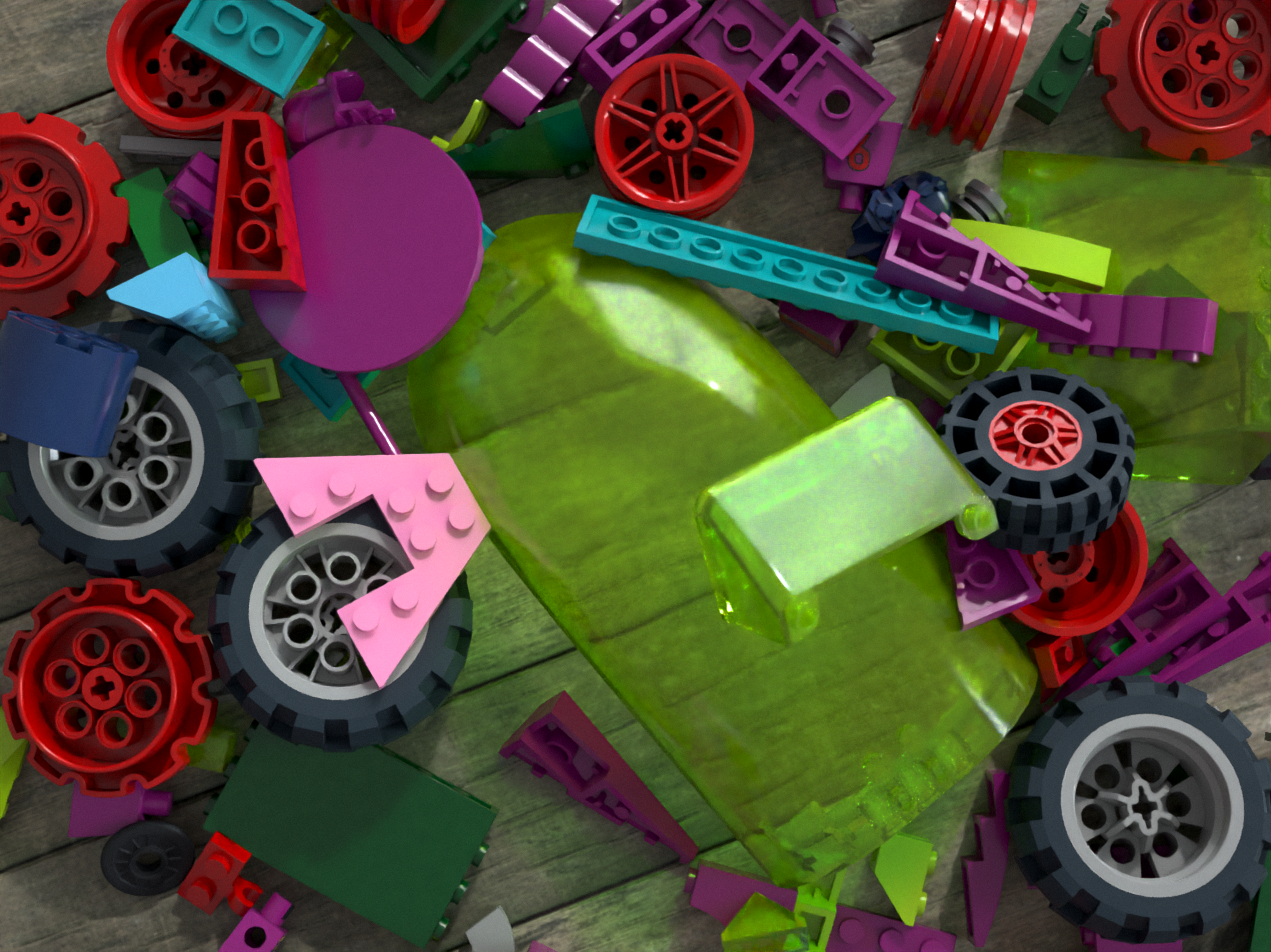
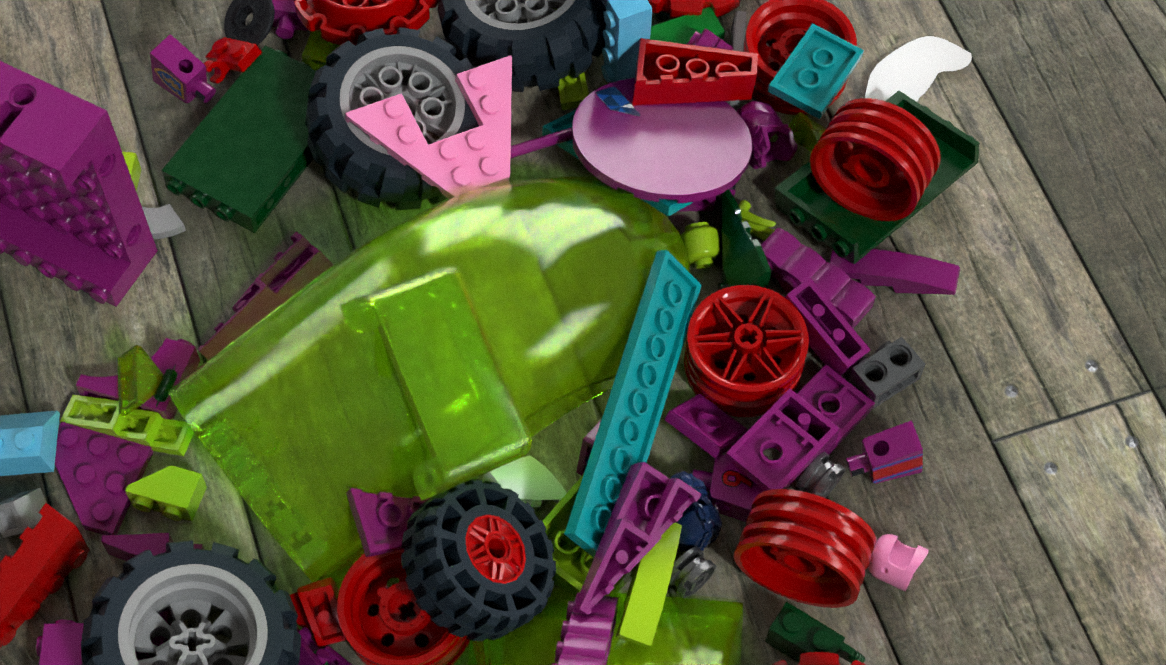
camera: 90 degrees right, 25 degrees down
none -> dark green piece [154,364,178,407]
none -> sticker [596,87,640,116]
none -> magenta plate [664,394,748,458]
none -> lime head [679,222,722,269]

